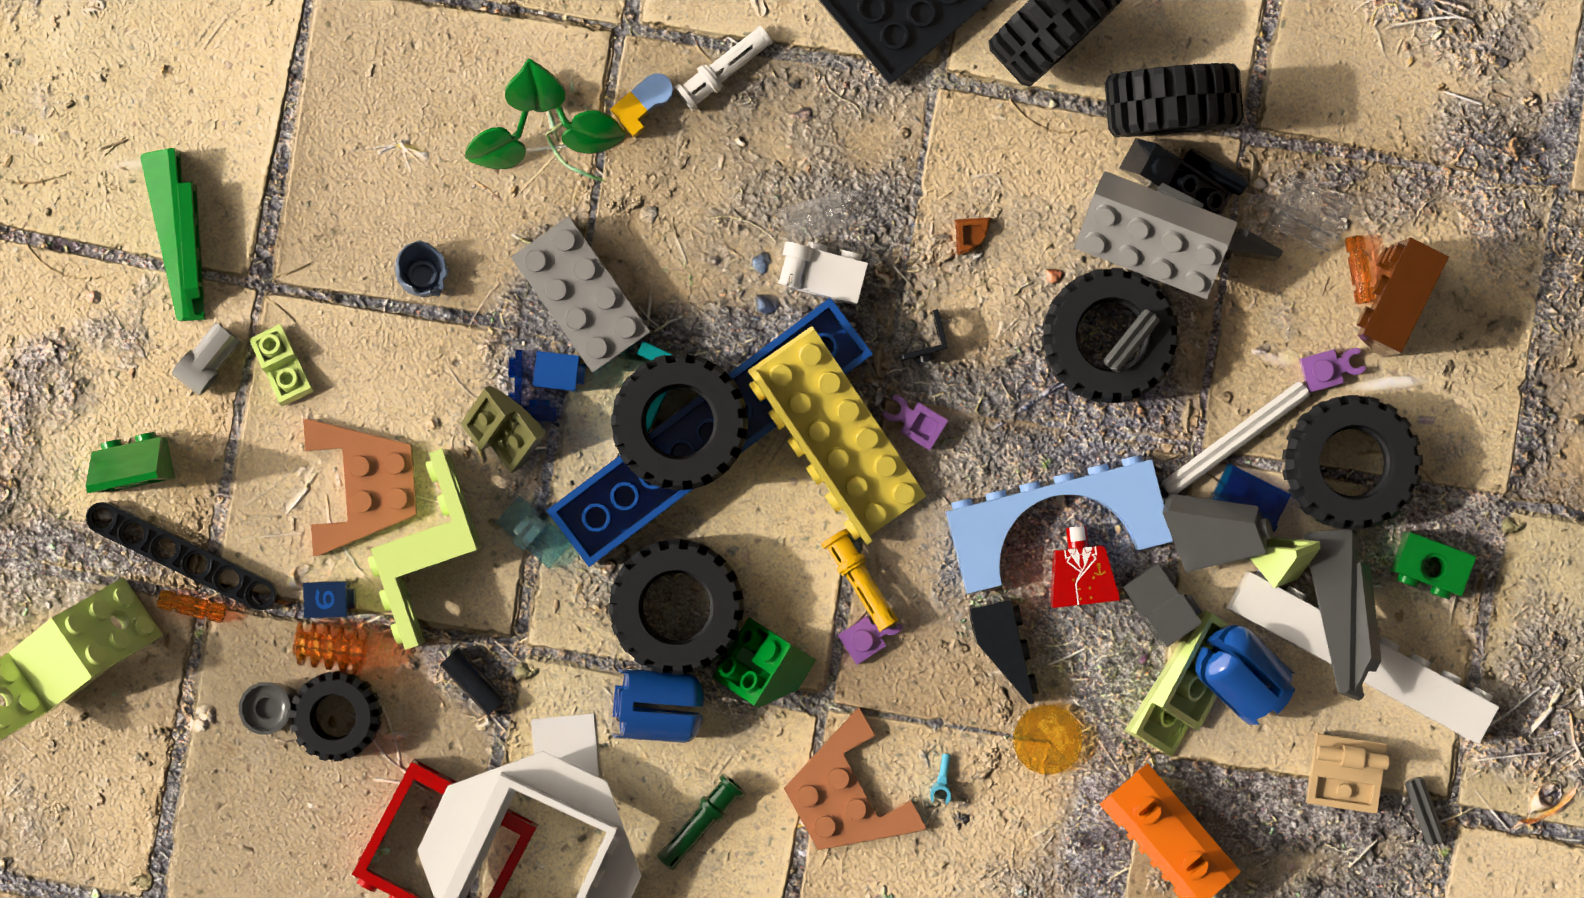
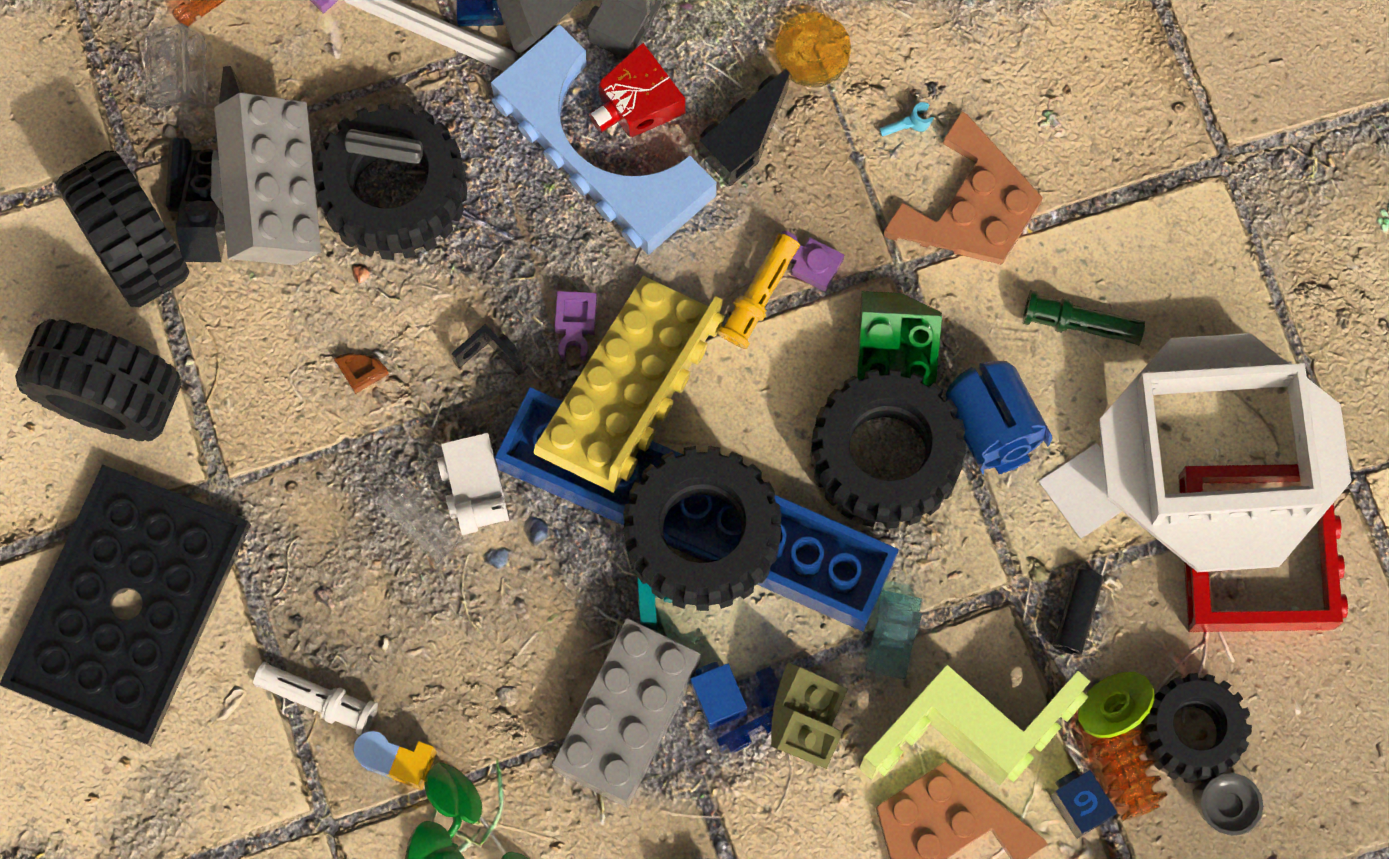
camera: 125 degrees left, 15 degrees down
none -> lime dish [1078,672,1155,738]

